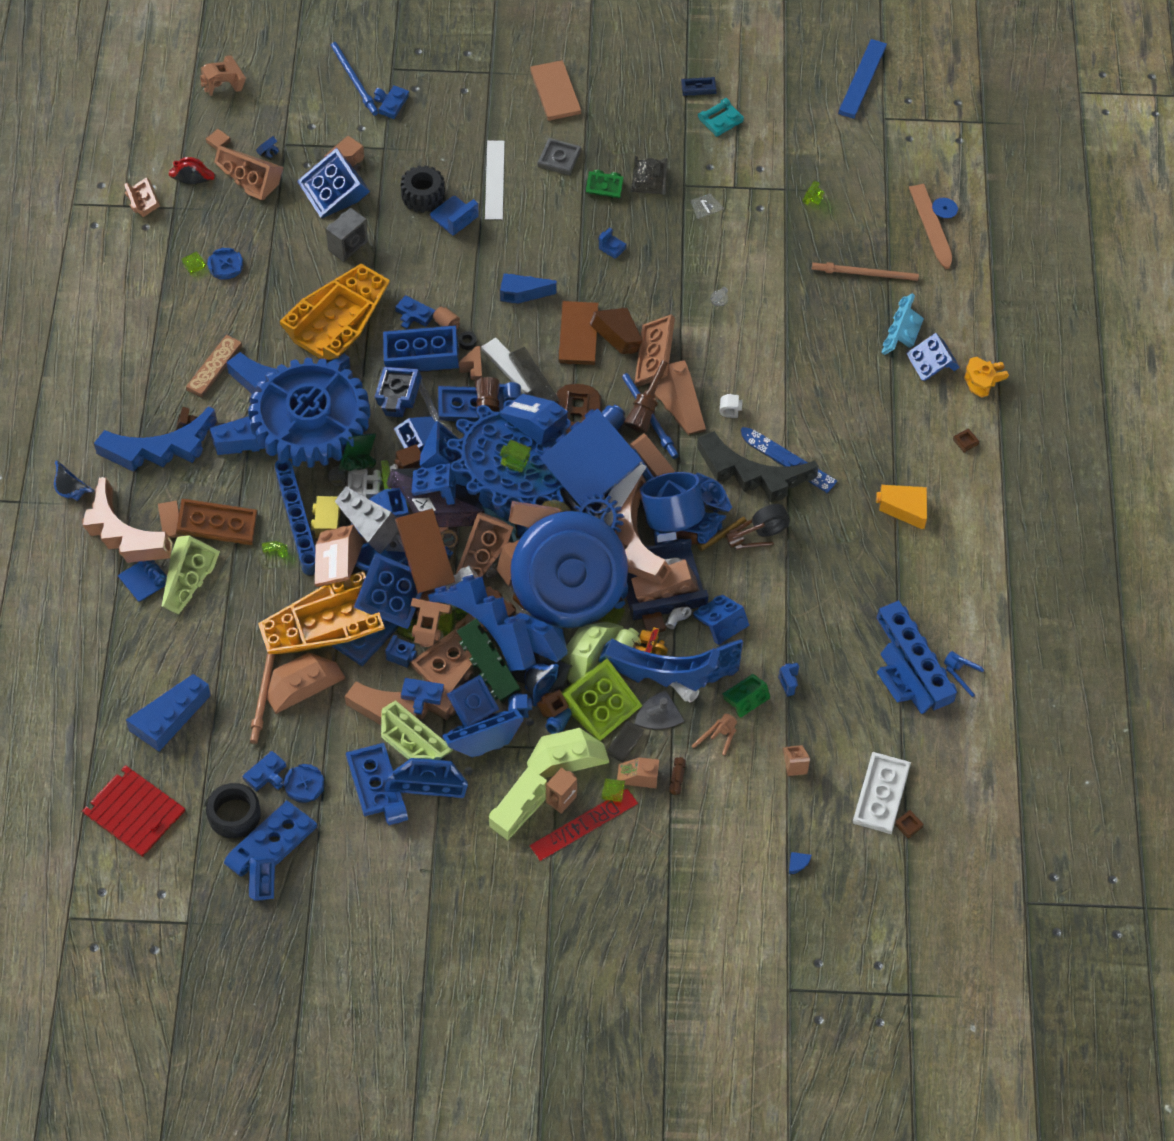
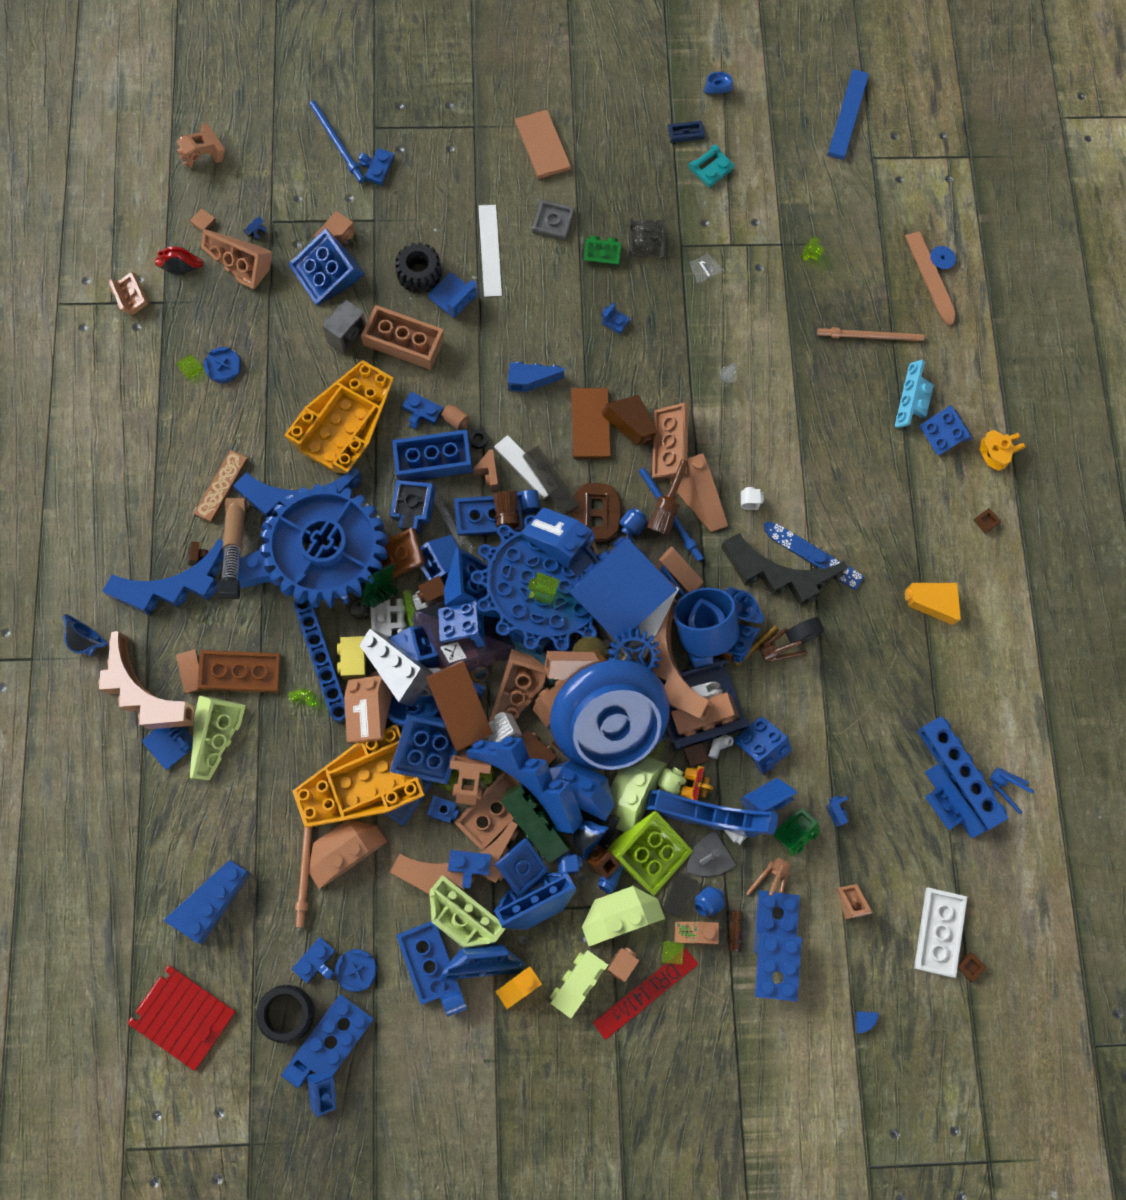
camera: 10 degrees left, 15 degrees up
none -> piece [217,497,247,600]
none -> nougat brick [361,305,444,370]
none -> dark orange tile [379,528,426,580]
none -> light orange slope [495,967,542,1009]
none -> blue head [694,886,725,917]
none -> blue piece [704,72,734,94]
none -> blue bracket [754,890,802,1002]

